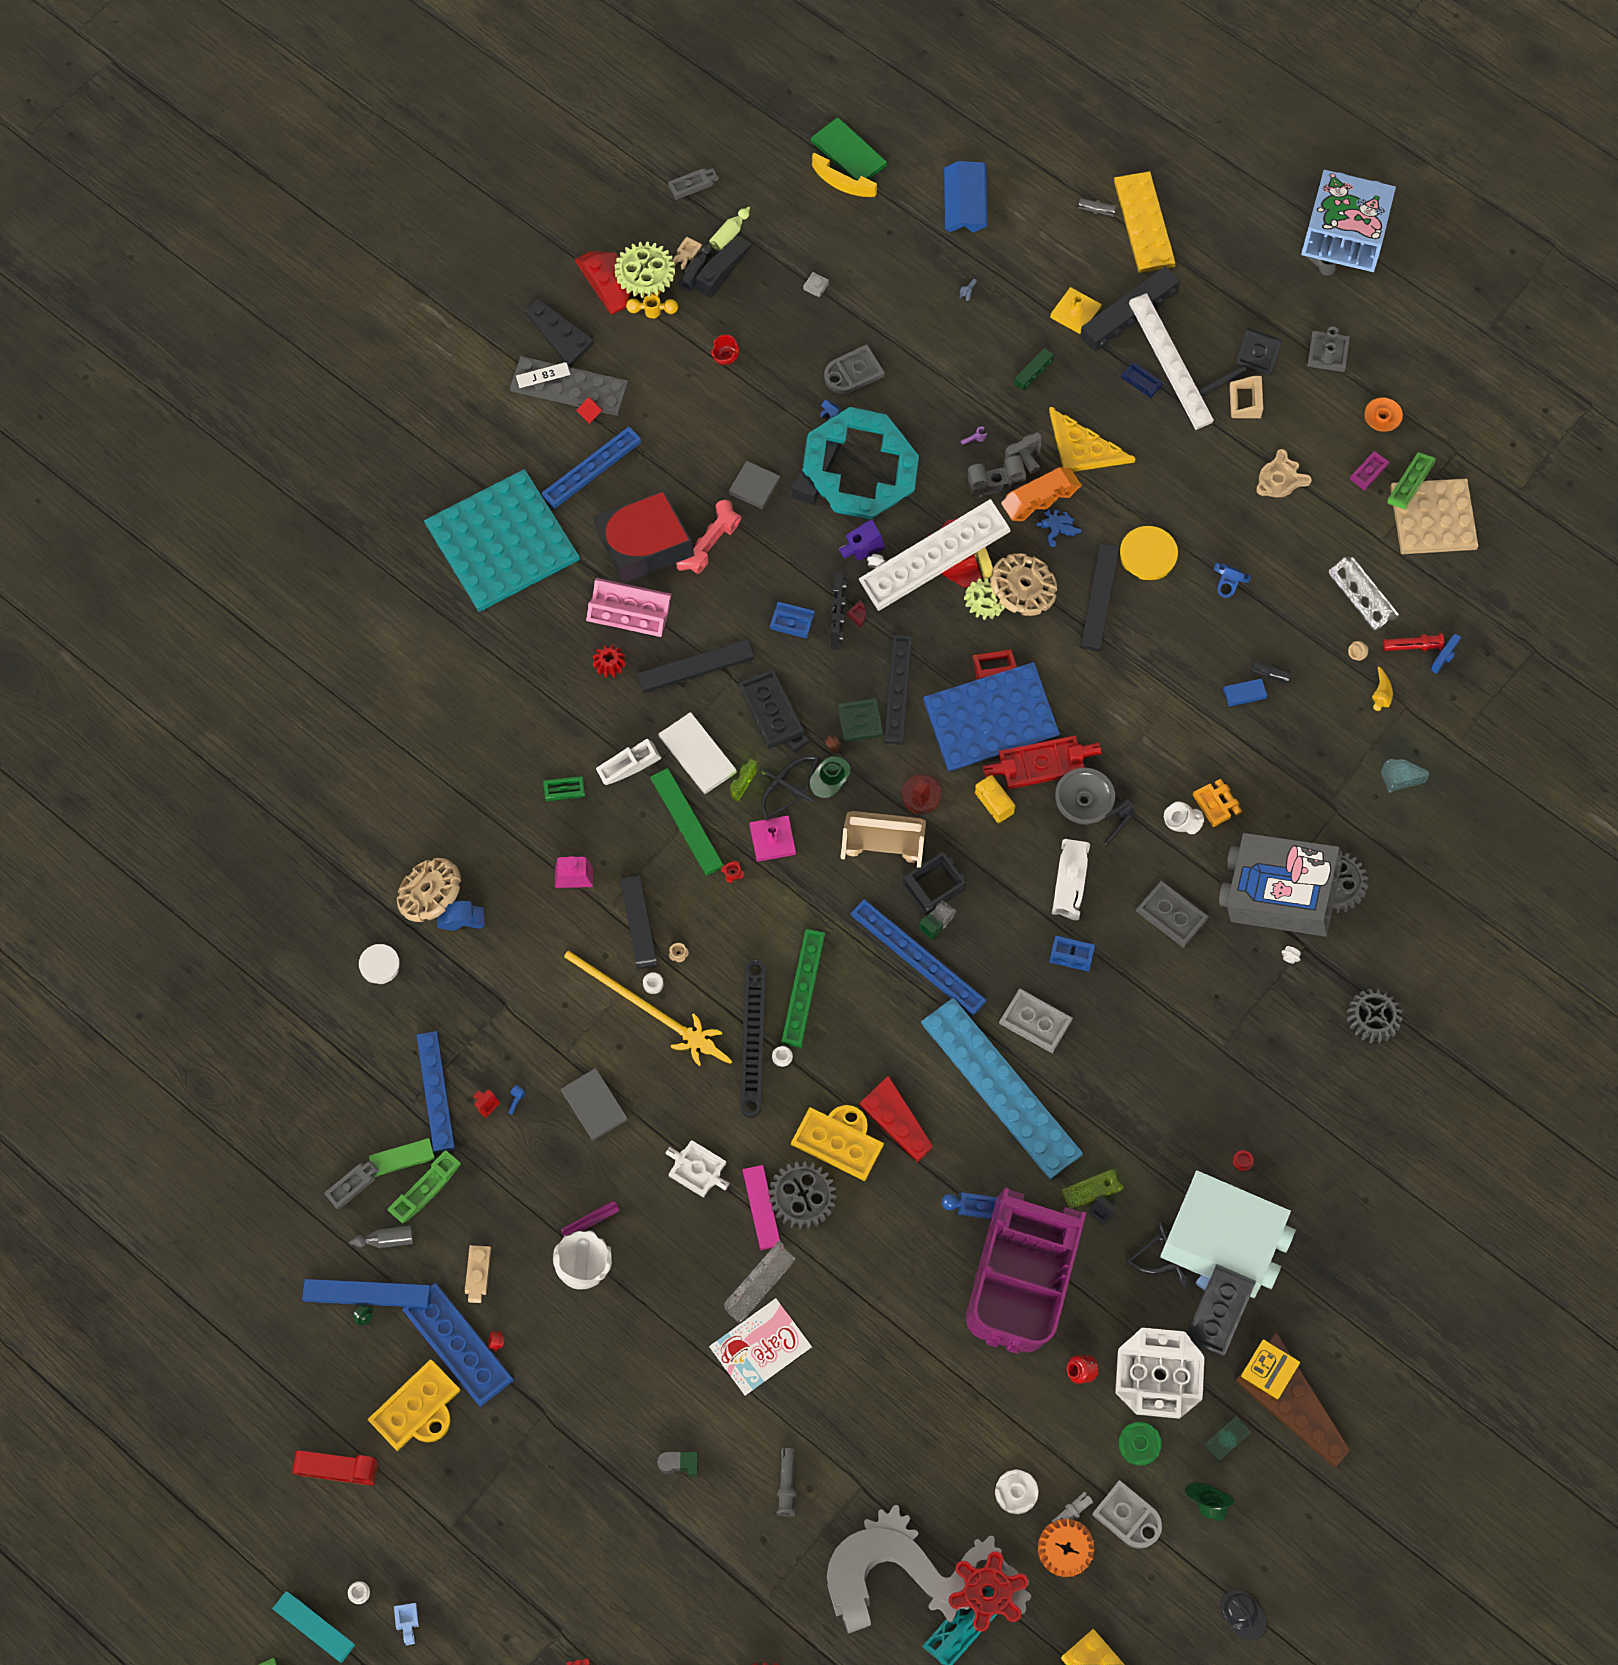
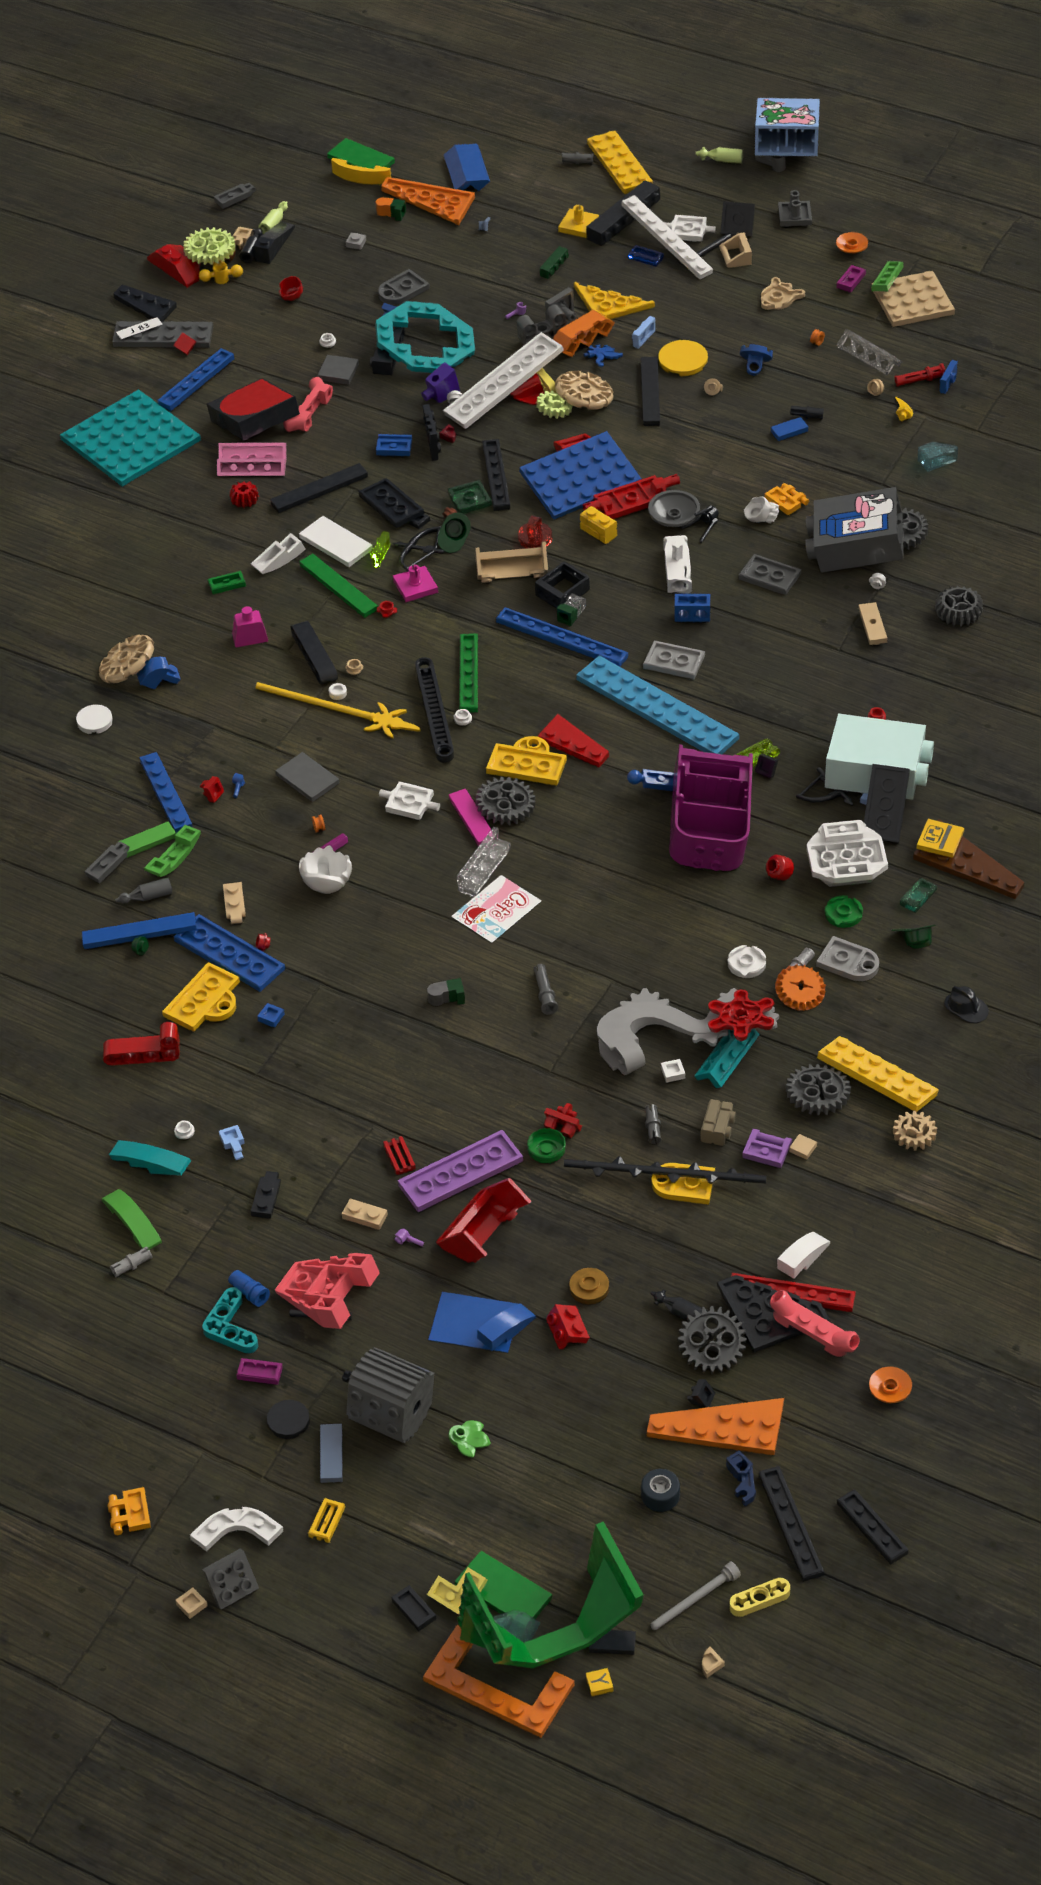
camera: 10 degrees left, 20 degrees down
none -> blue plate [257,1003,285,1028]
none -> orange bush [312,814,325,833]
none -> white plate [320,333,336,348]
none -> leg [376,197,406,221]
none -> orange wing [381,177,475,225]
none -> light blue plate [632,316,655,349]
none -> white plate [661,1059,685,1083]
none -> white plate [663,215,716,242]
none -> yellowish green wheel [696,147,743,164]
none -> tan plate [704,378,723,395]
none -> orange bush [810,329,825,346]
none -> tan tile [858,602,887,645]

